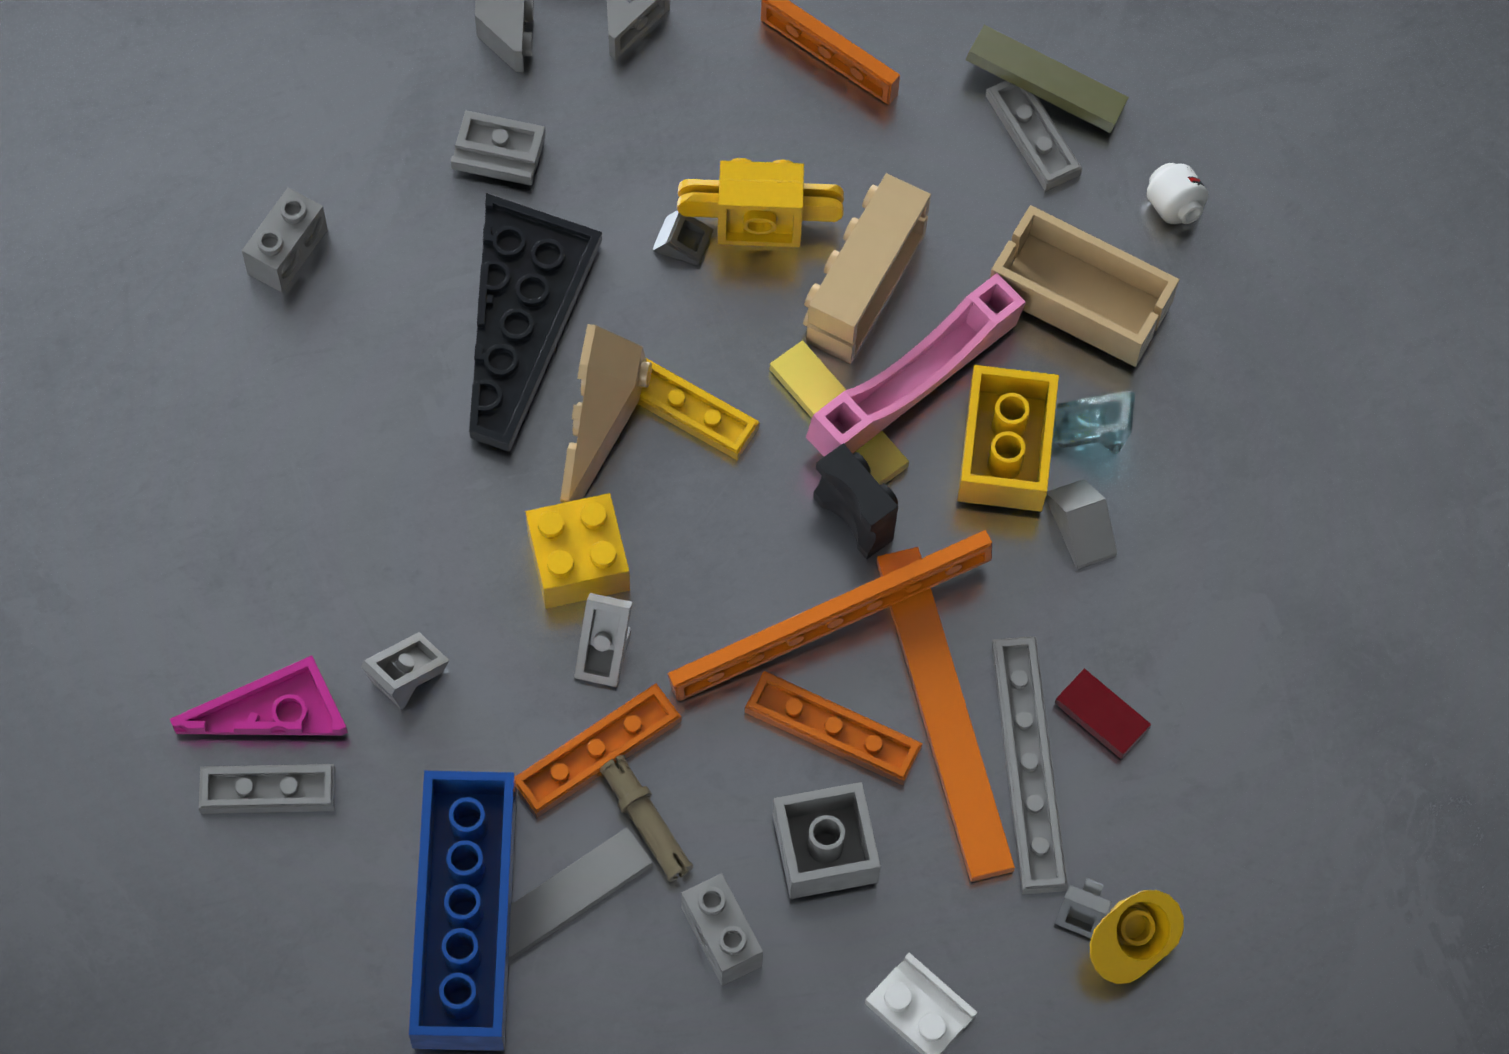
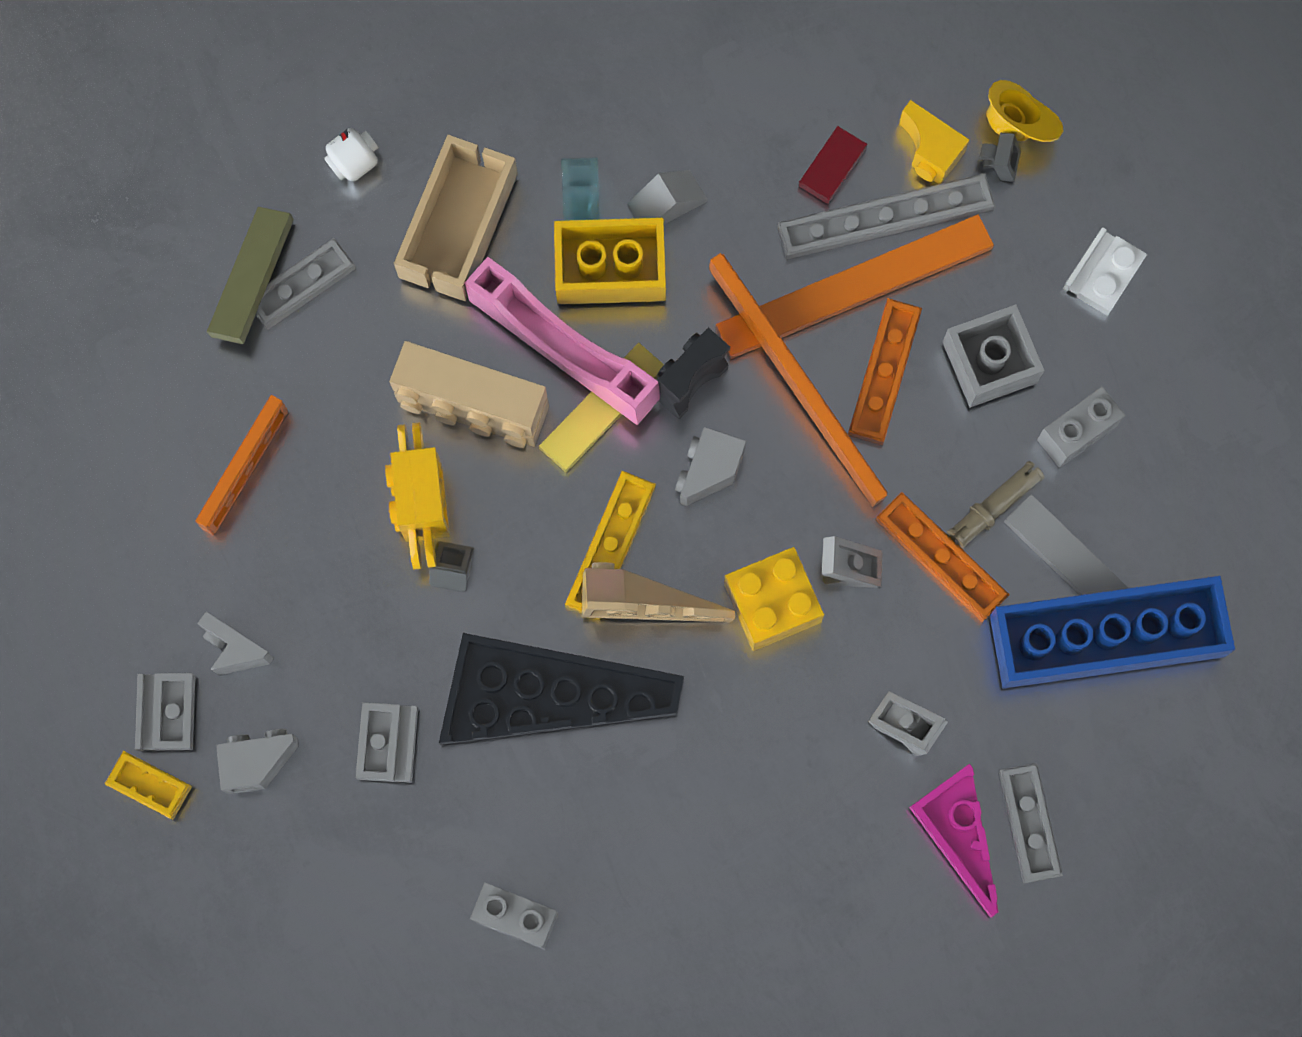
camera: 95 degrees left, 10 degrees up
none -> light grey slope [675,427,746,506]
none -> yellow arch [899,100,969,184]

